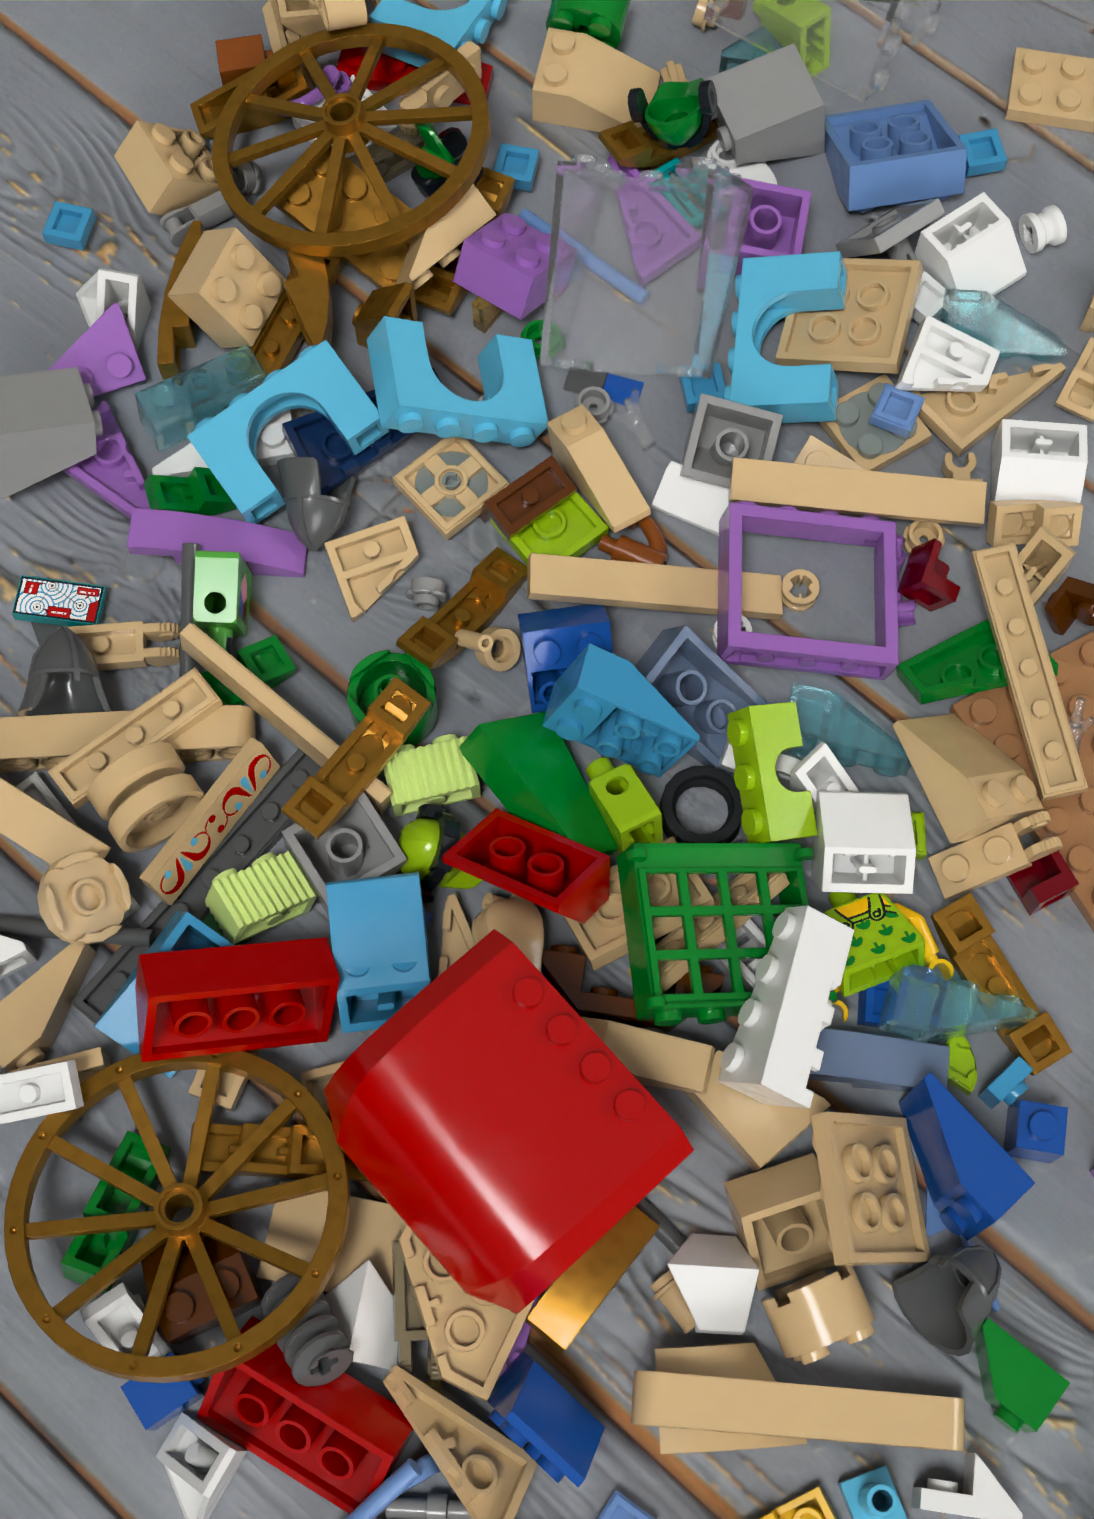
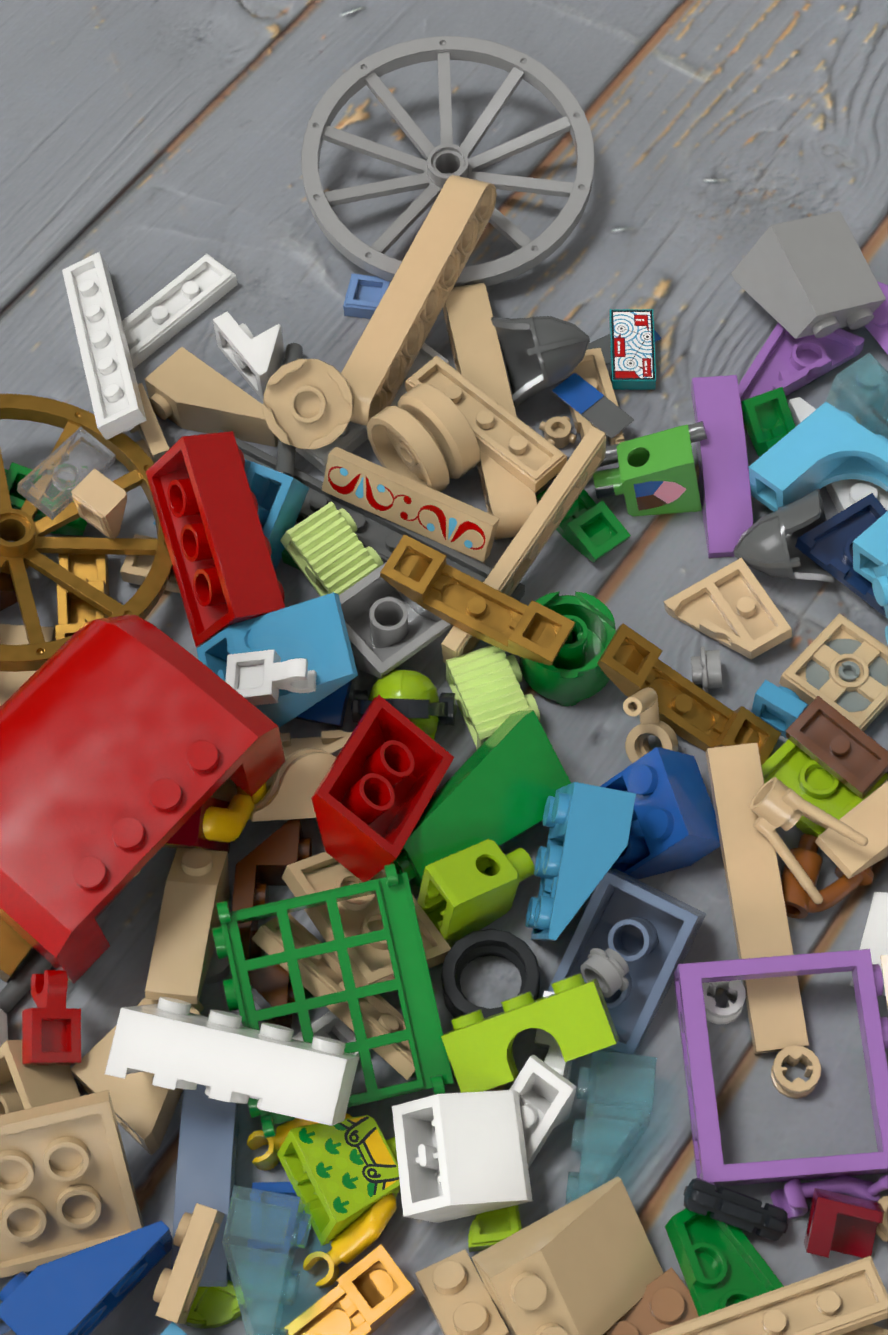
camera: 85 degrees right, 10 degrees down
none -> clear plate [17,427,116,520]
none -> red plate [22,970,81,1065]
none -> tan slope [71,468,127,539]
none -> tan plate [153,1203,225,1324]
none -> white plate [225,650,317,705]
none -> tan piece [539,416,577,449]
none -> sticker [552,373,634,439]
none -> light grey plate [580,948,629,998]
none -> black axle [683,1178,789,1241]
none -> tan plant [750,777,868,904]
none -> dark azure plate [751,680,808,739]

